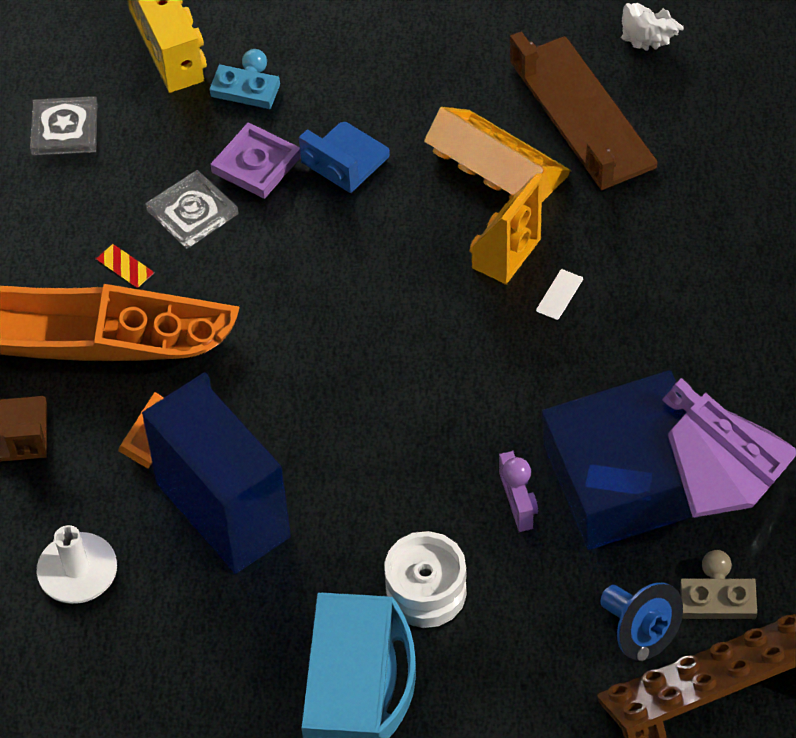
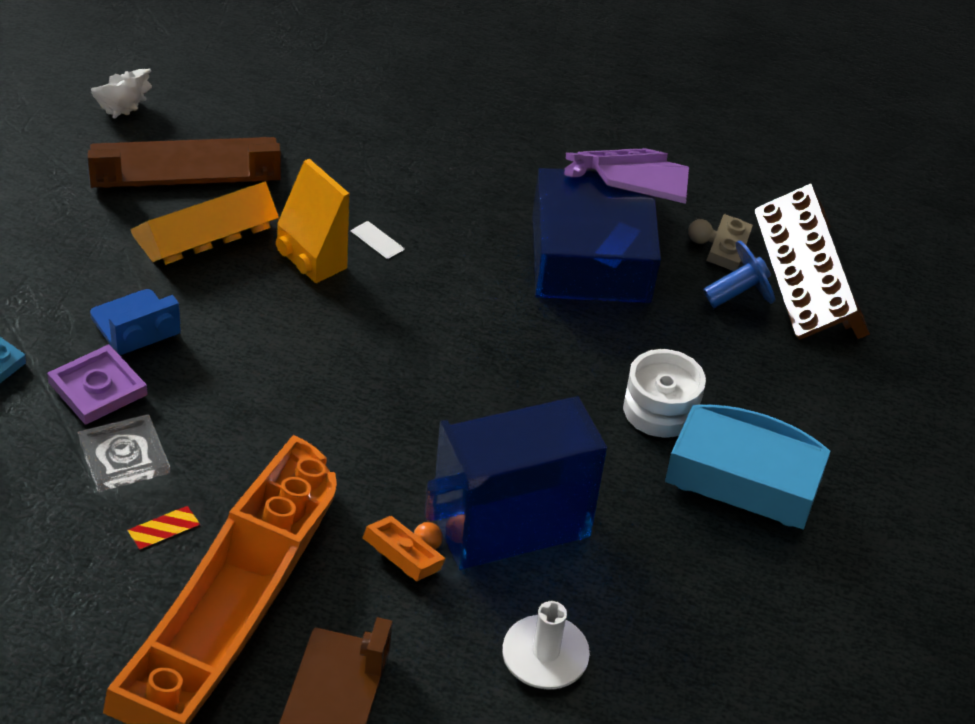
camera: 80 degrees left, 10 degrees down
medium lavender plate [499,451,538,532] -> none

